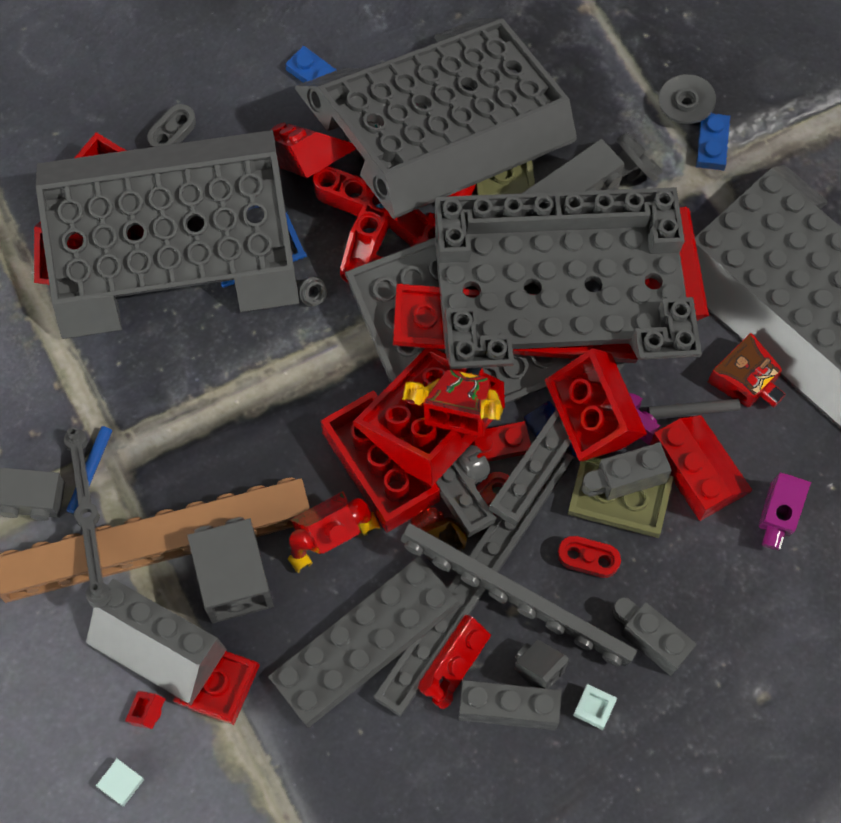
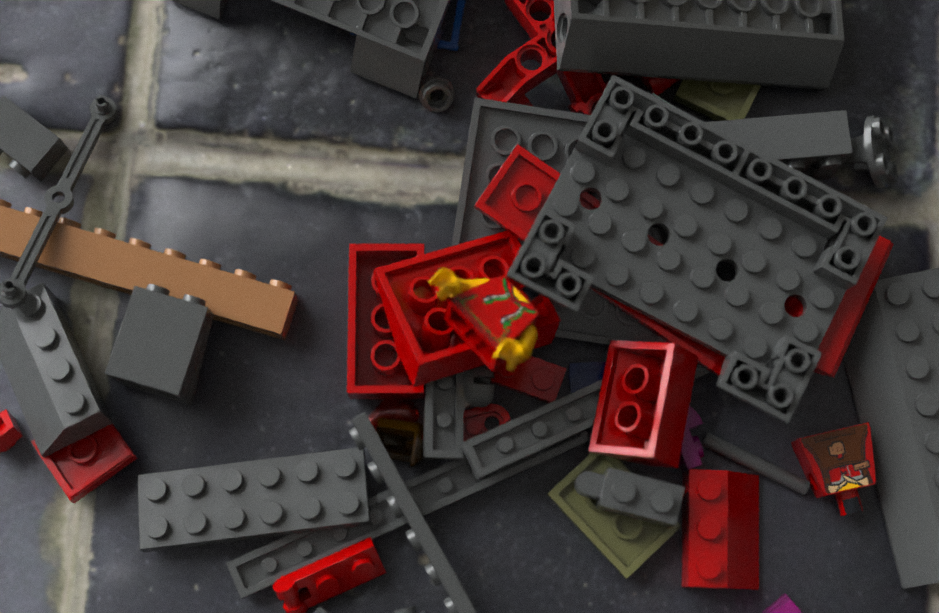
camera: 30 degrees right, 10 degrees up
blue bar [66,426,112,514] -> none
red torso [288,491,380,573] -> none
red plate [557,536,621,578] -> none

